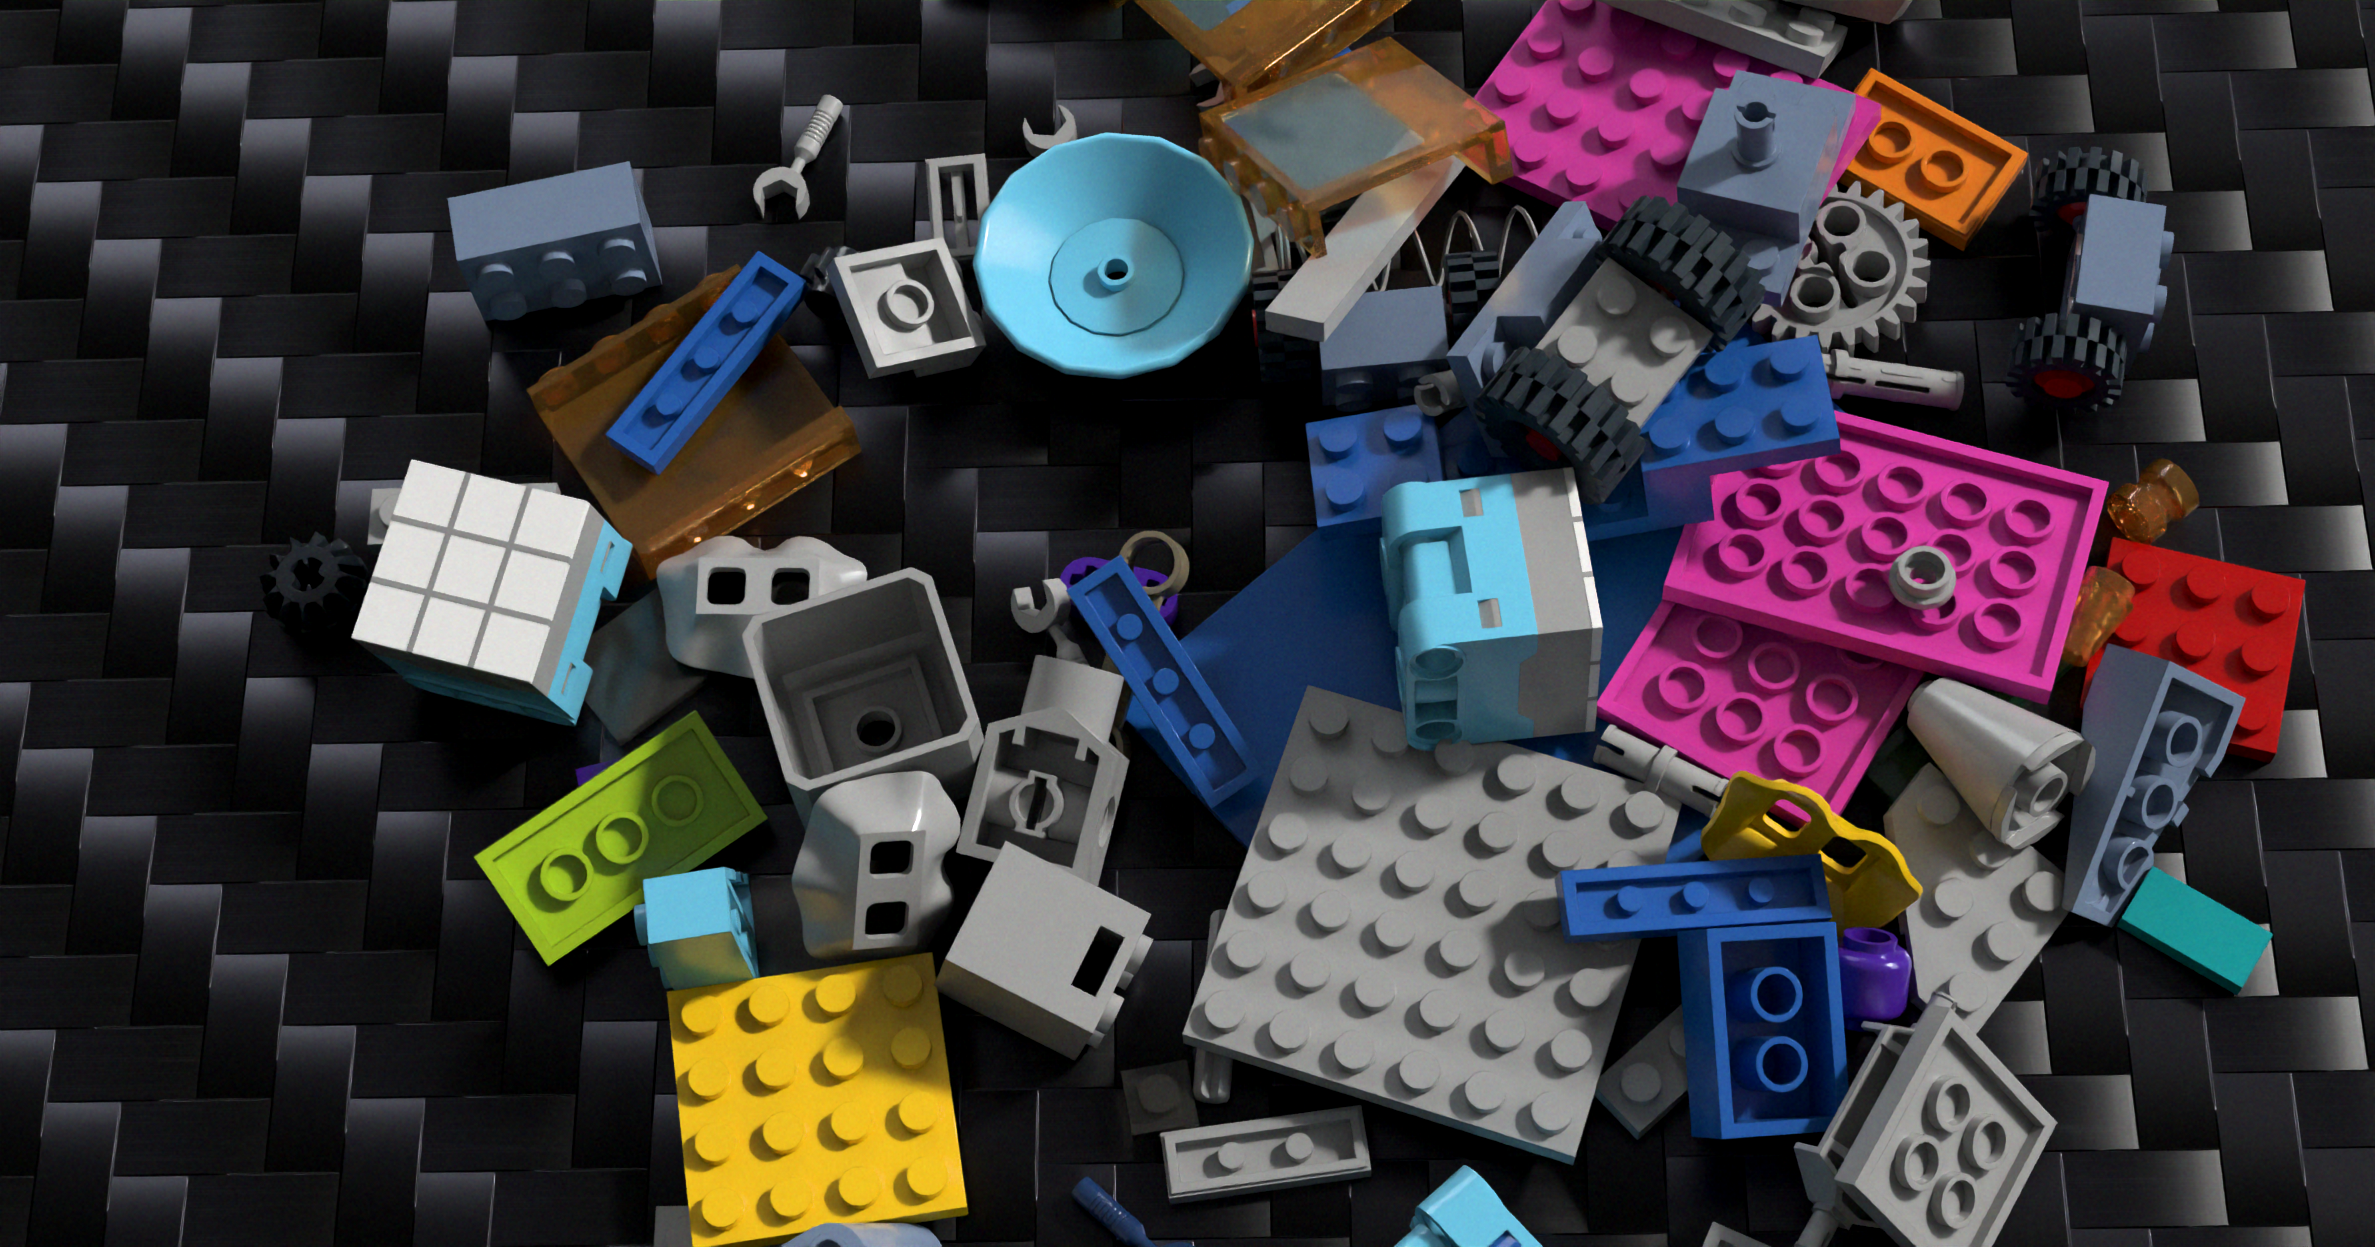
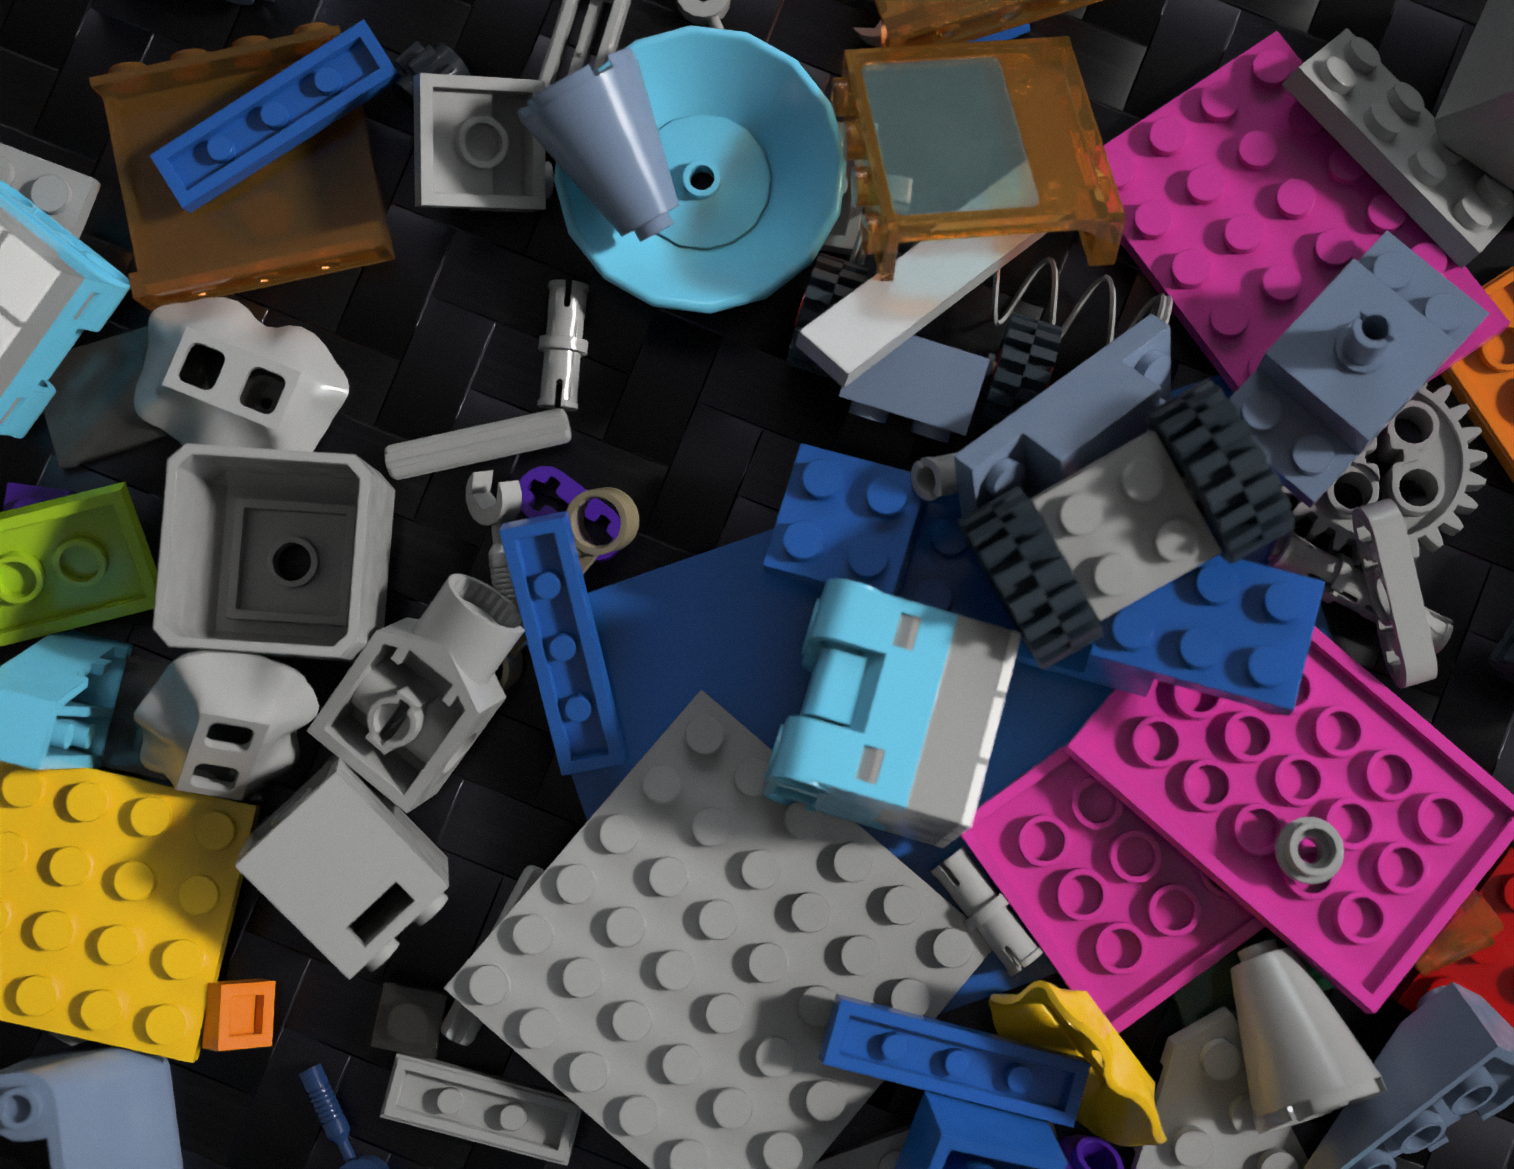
camera: 15 degrees right, 20 degrees up
none -> orange plate [202,978,276,1051]
none -> light grey axle [384,408,571,480]
none -> sand blue cone [516,48,679,242]
none -> light grey pin [537,280,590,412]
none -> light grey beam [1352,498,1438,688]

